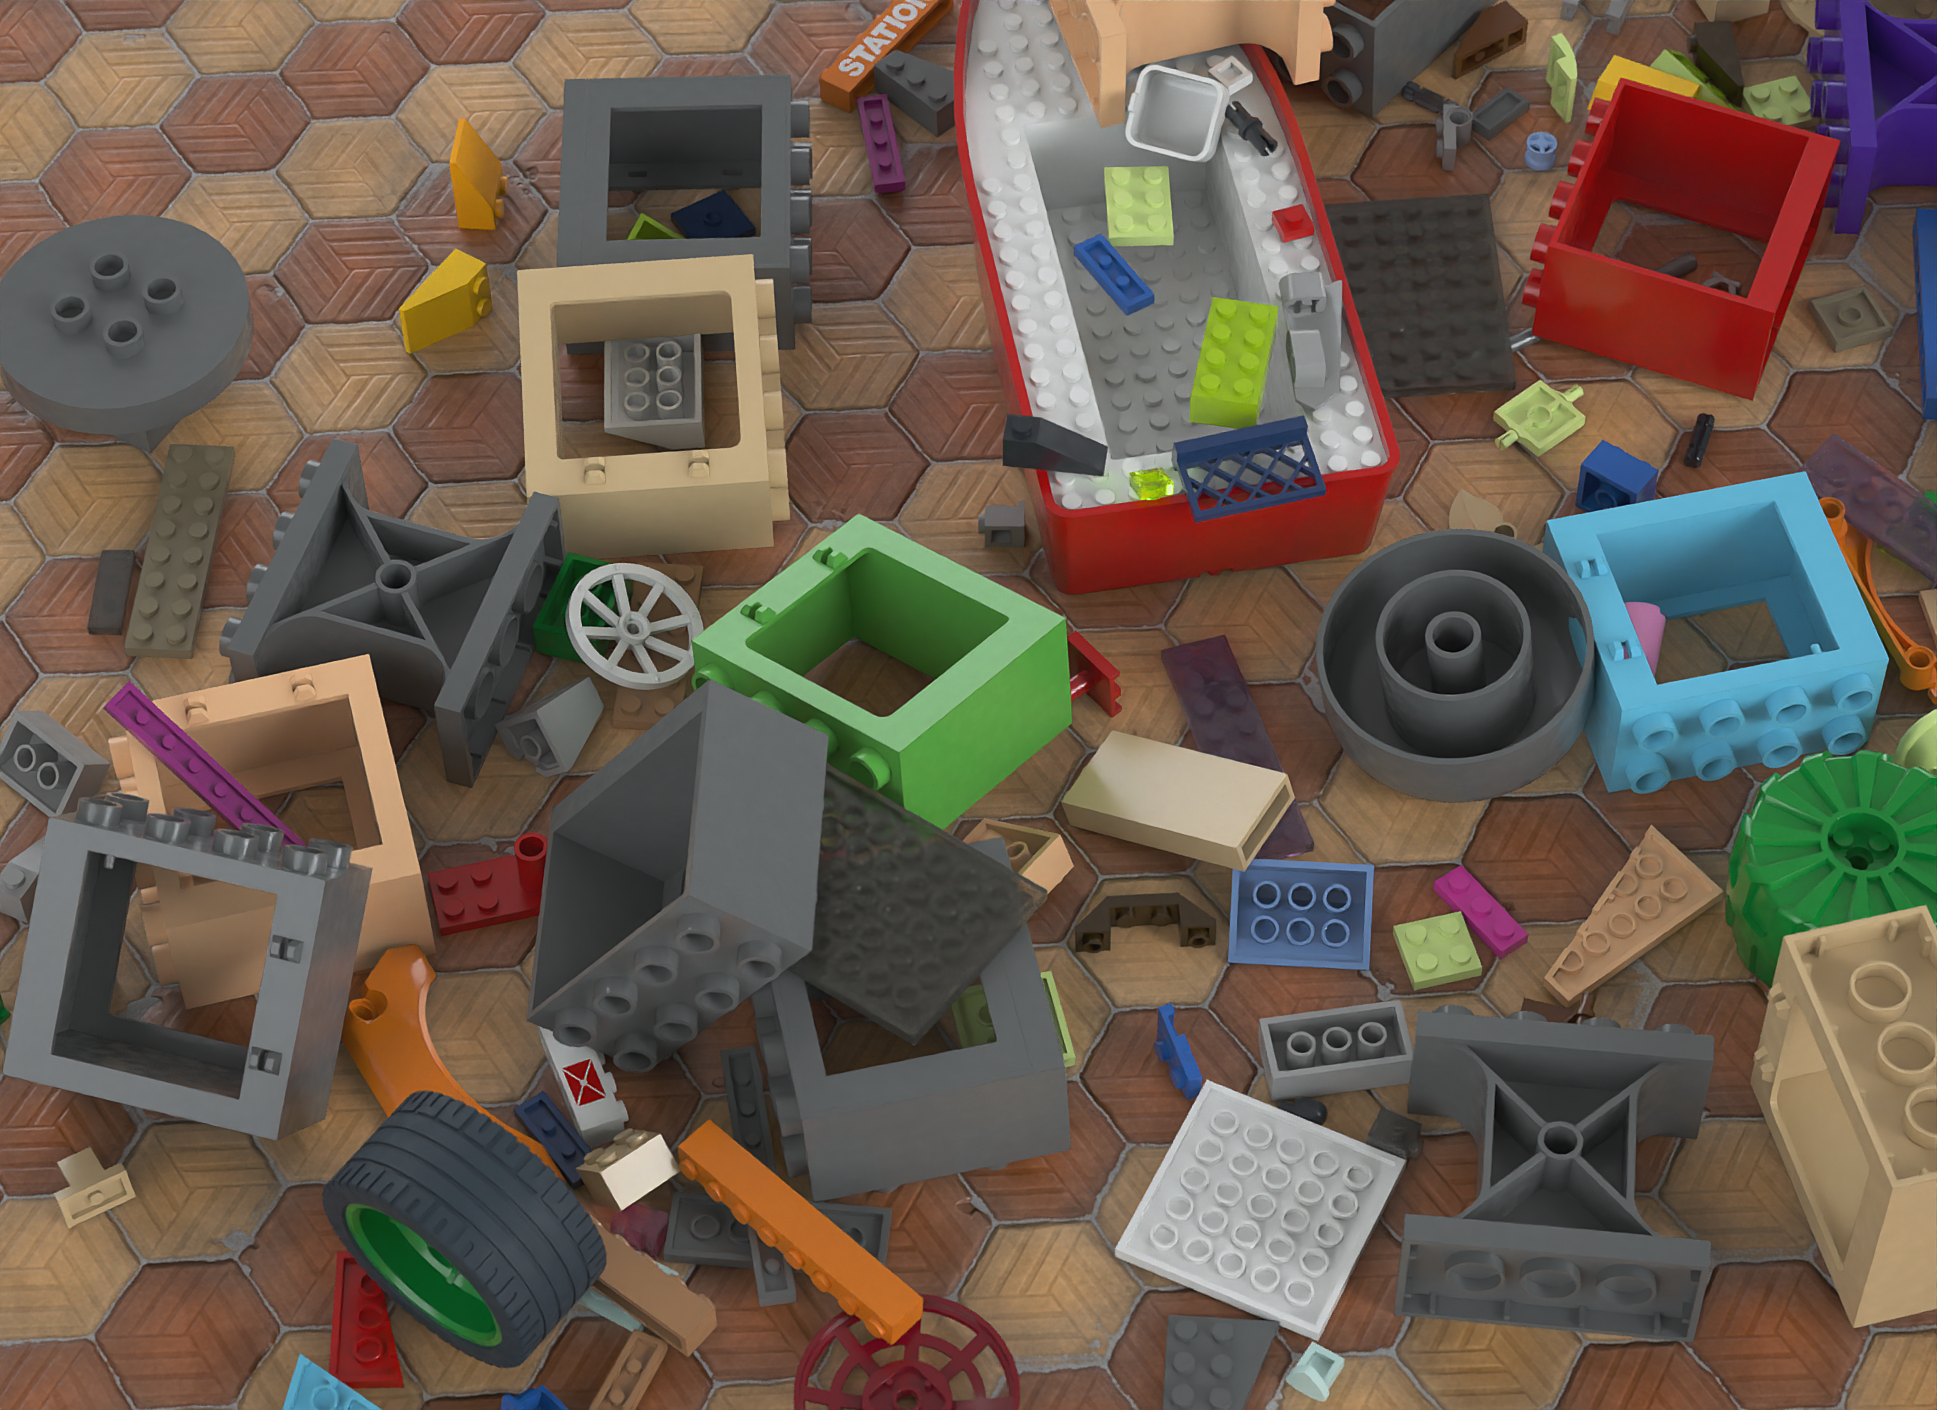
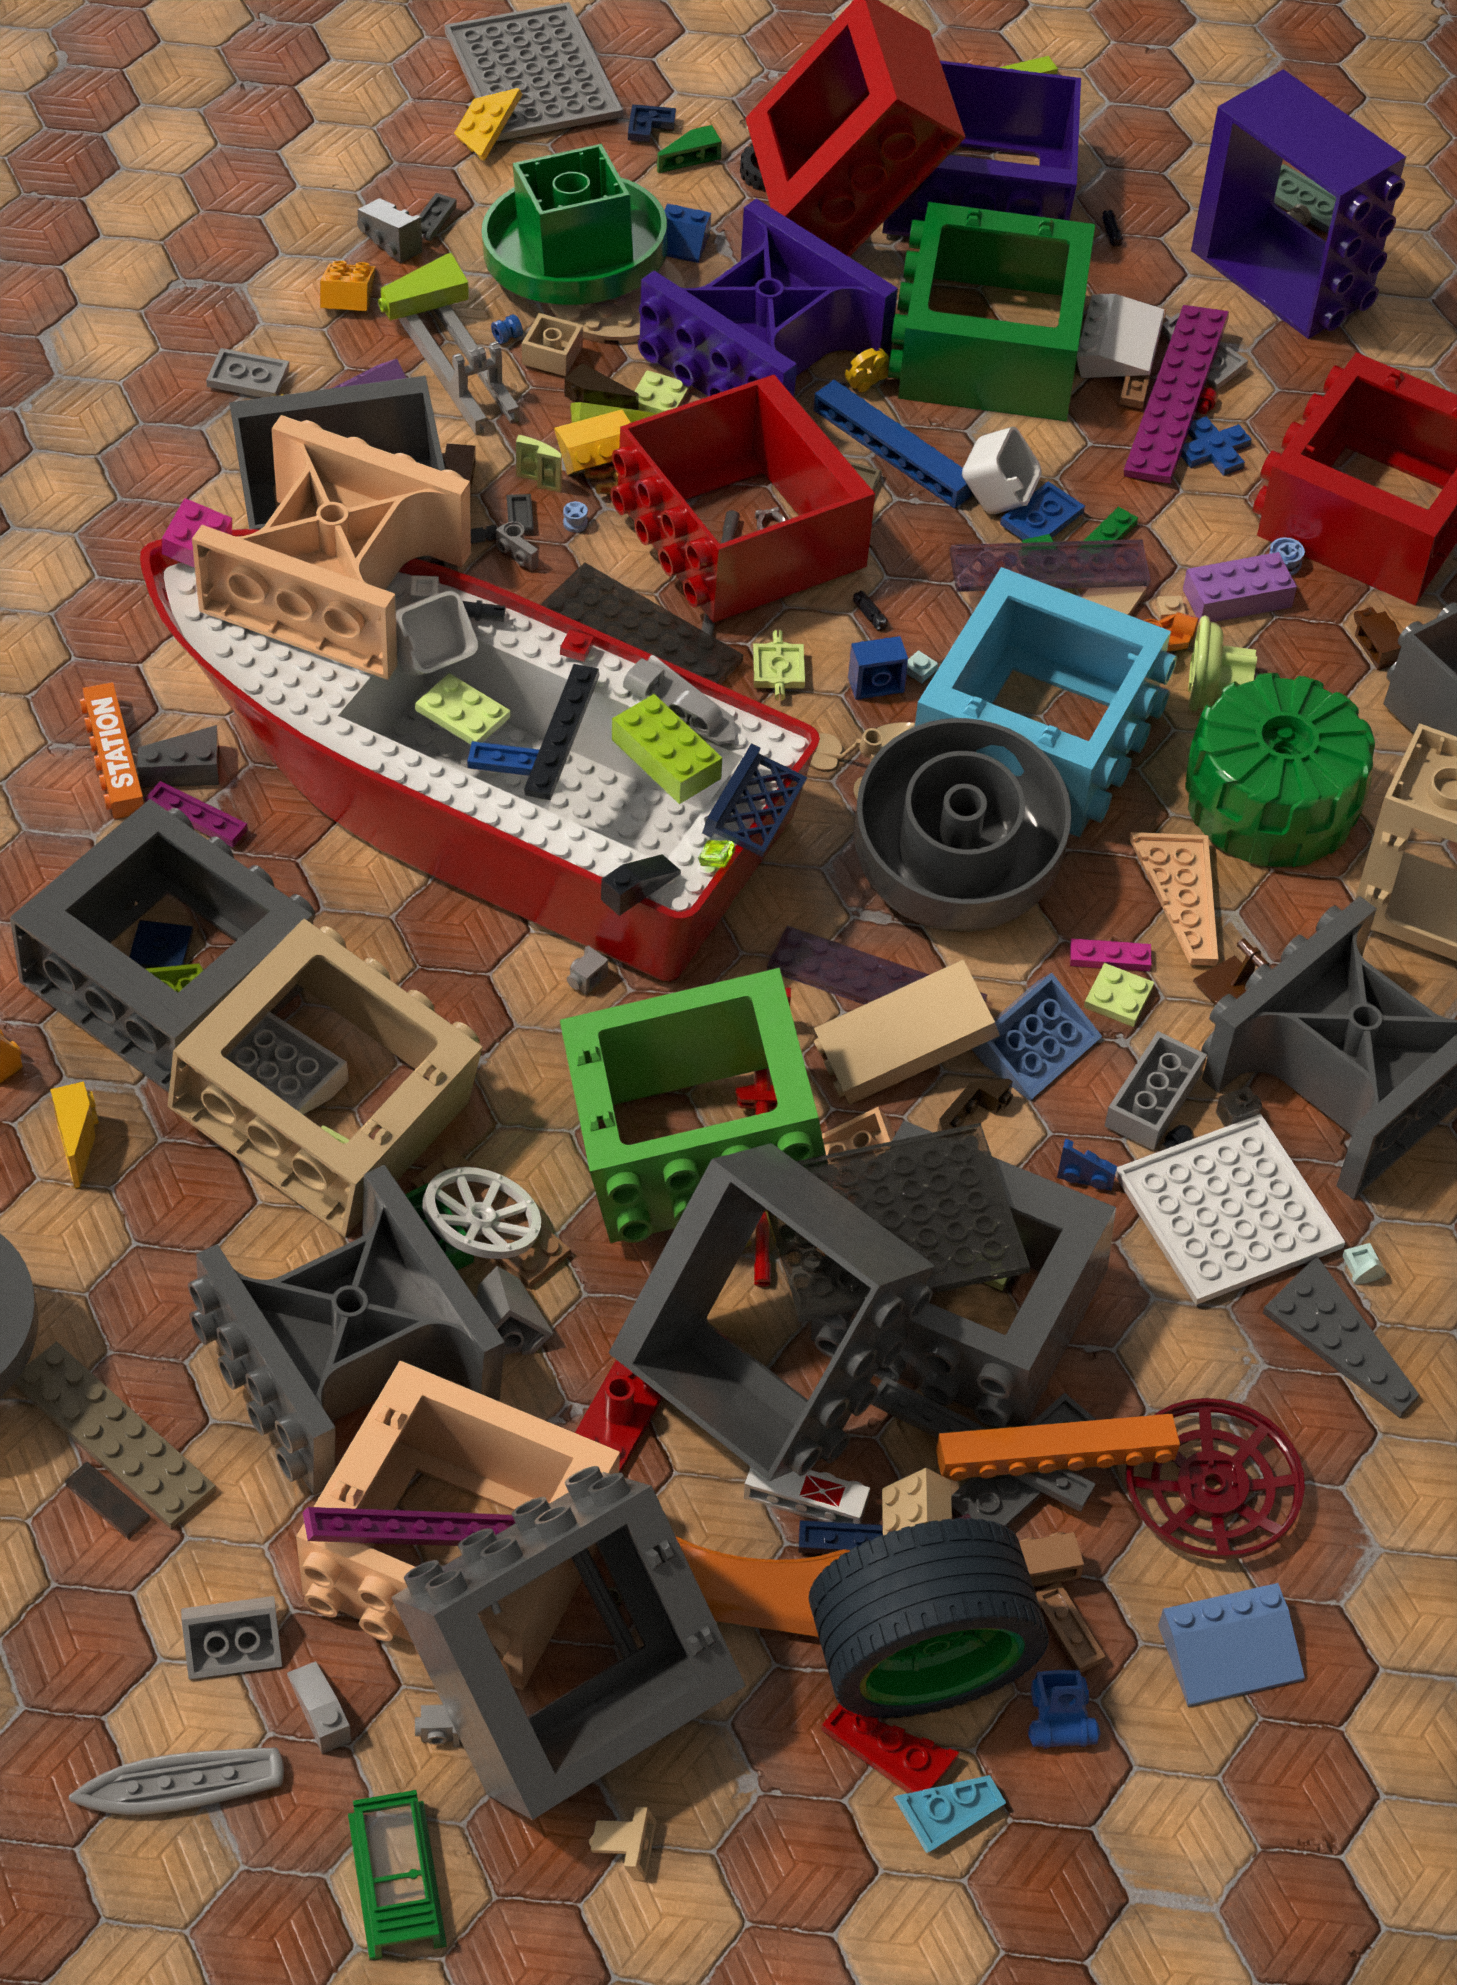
camera: 55 degrees left, 0 degrees up
none -> black plate [524,664,600,801]

